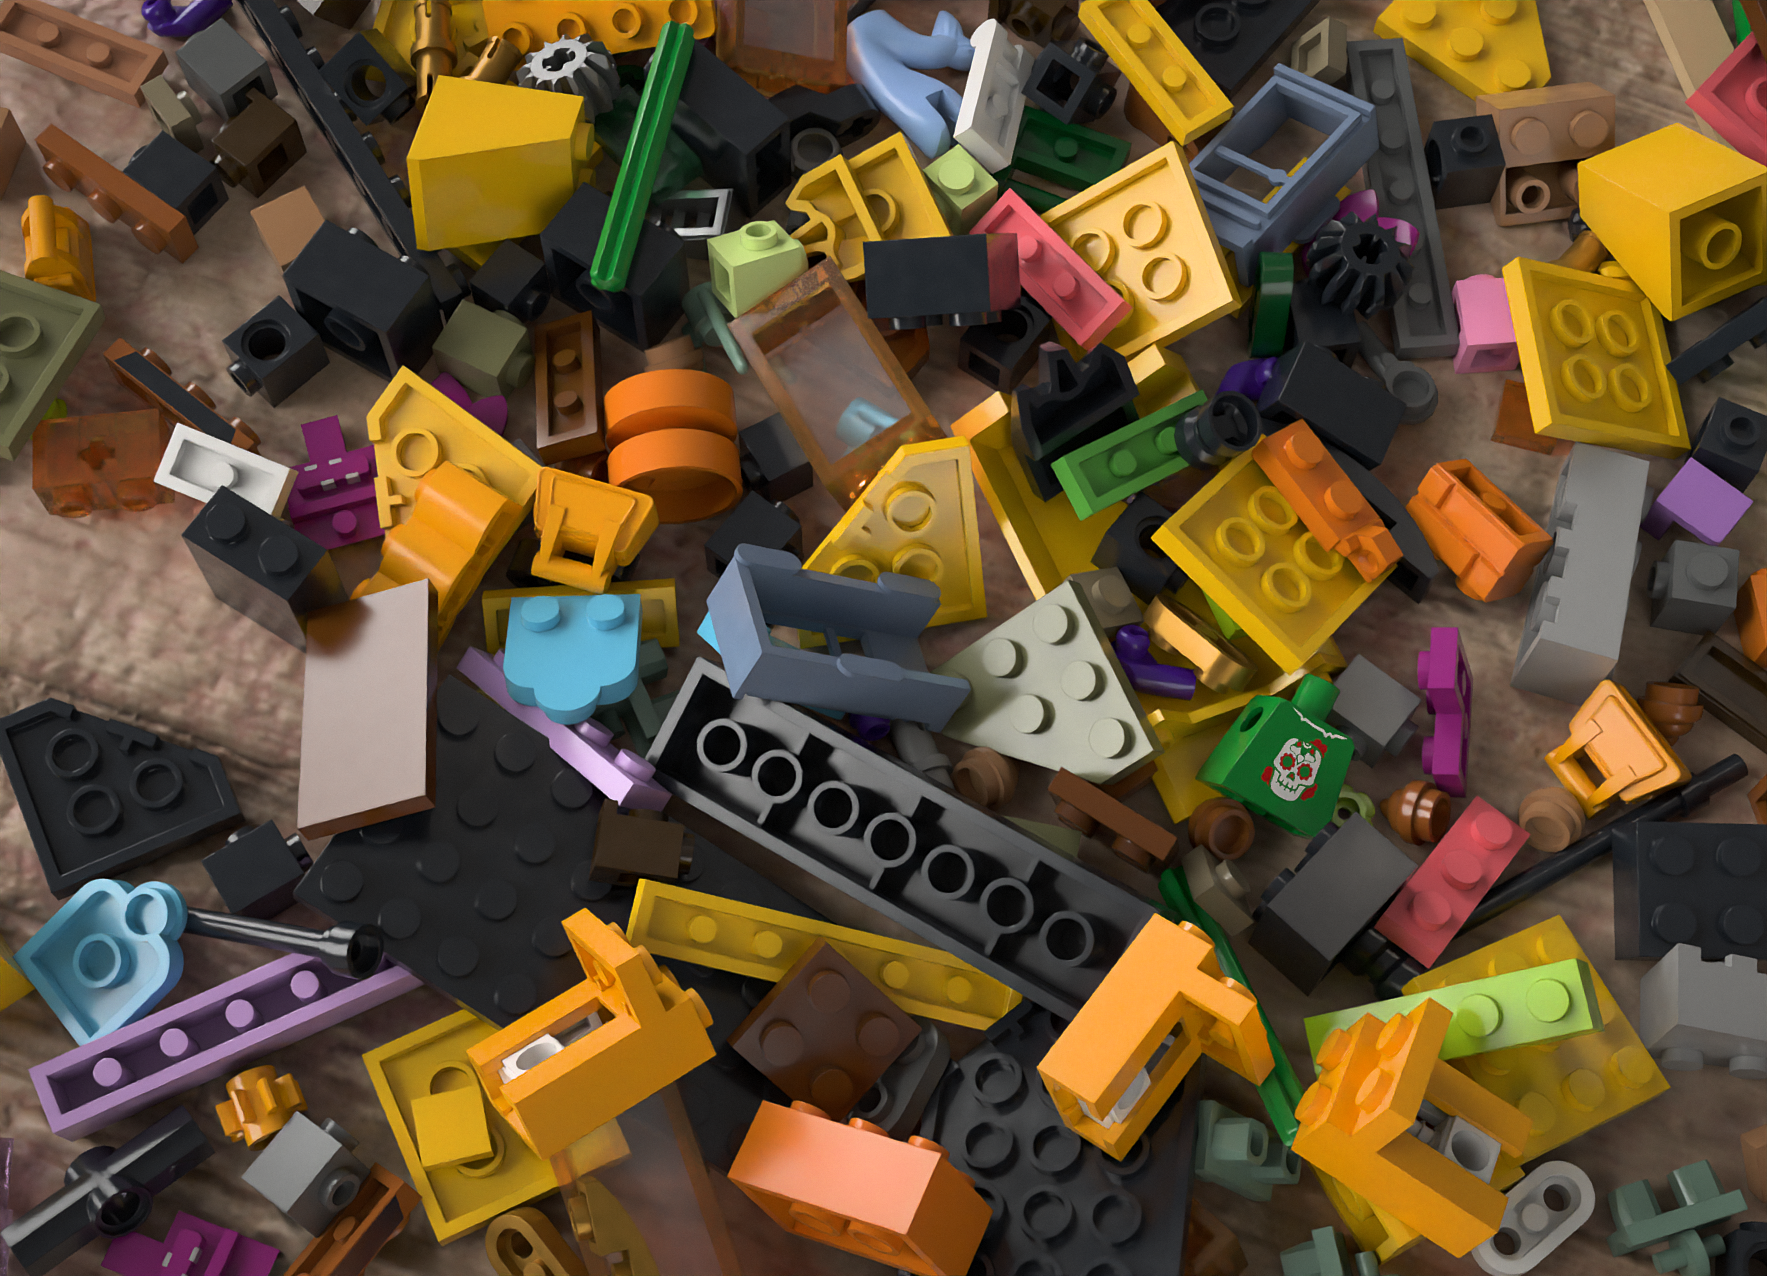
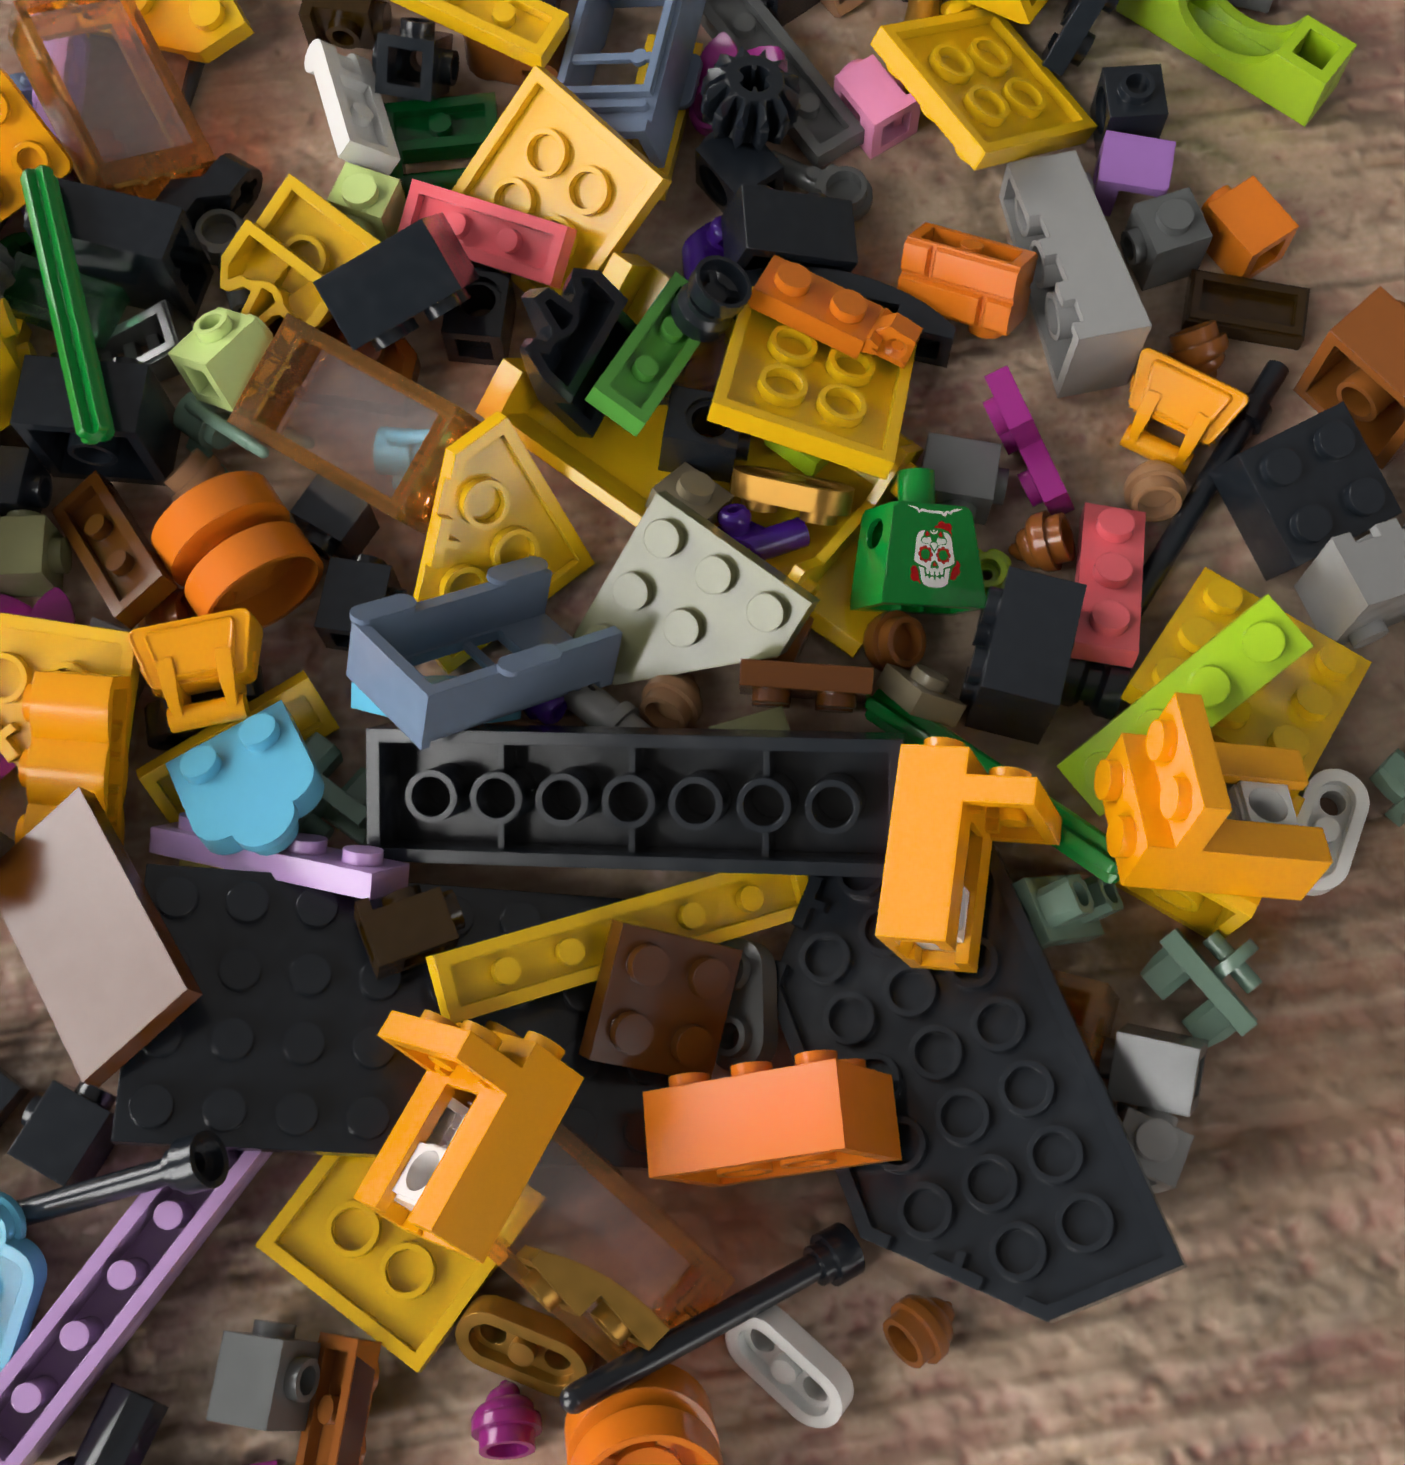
camera: 25 degrees left, 5 degrees up
light orange gear [215,1065,308,1151] -> none
yellow tile [411,1084,494,1172] -> none
light blue piece [836,10,975,159] -> none
dark green beam [1247,252,1294,359] -> none
clear orange tile [1490,379,1557,456] -> none

